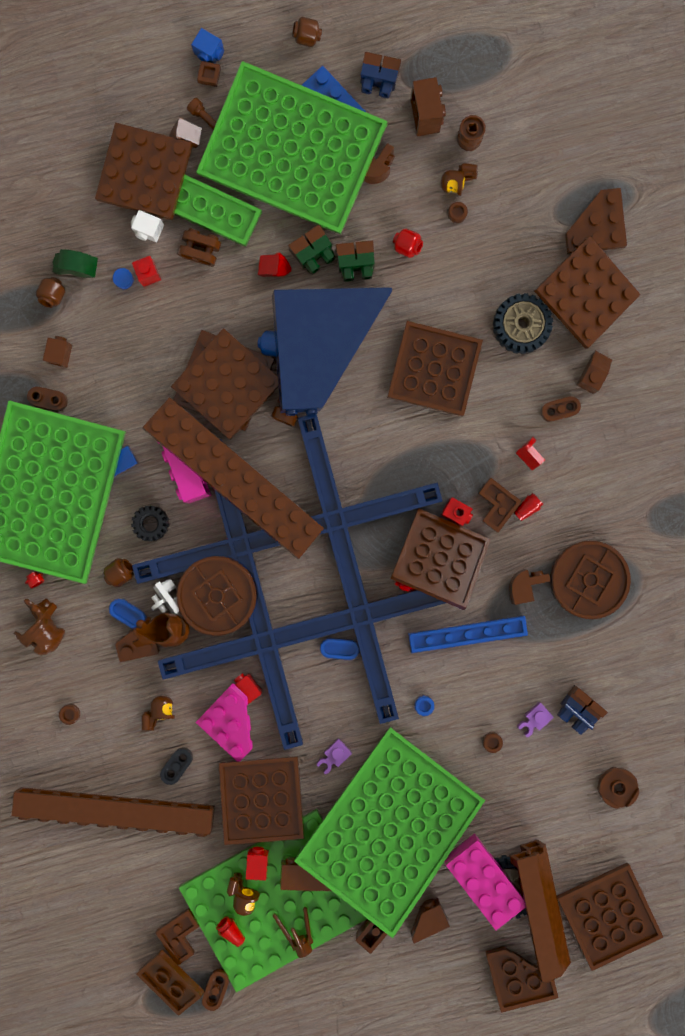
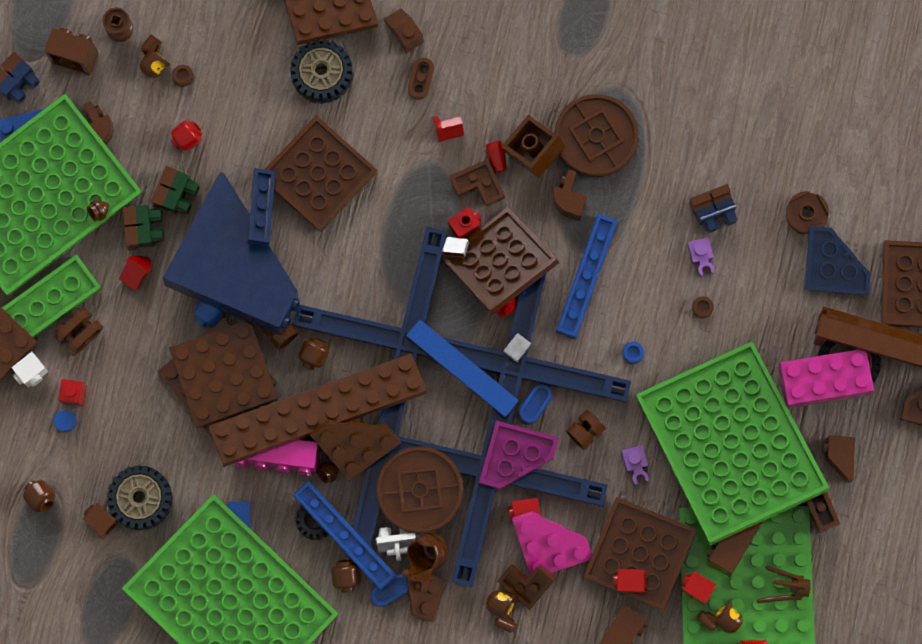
camera: 60 degrees left, 10 degrees down
reddish brown plate [27,386,68,411] -> none
dark green brick [52,249,98,278] -> none
black plate [160,747,193,785] -> none
none -> reddish brown plate [87,200,110,221]
none -> wheel [107,465,173,530]
none -> dark blue plate [247,168,275,247]
none -> blue tile [292,481,396,591]
none -> reddish brown head [298,337,329,370]
none -> reddish brown plate [310,420,401,481]
none -> reddish brown plate [317,462,339,483]
none -> blue tile [406,320,519,418]
none -> piece [442,237,469,258]
none -> magenta plate [479,420,559,489]
none -> reddish brown plate [497,564,556,610]
none -> reddish brown brick [501,115,566,178]
none -> flat silver piece [503,333,531,363]
none -> reddish brown wheel [565,409,606,450]
none -> red brick [614,569,646,594]
none -> dark blue plate [804,226,871,295]

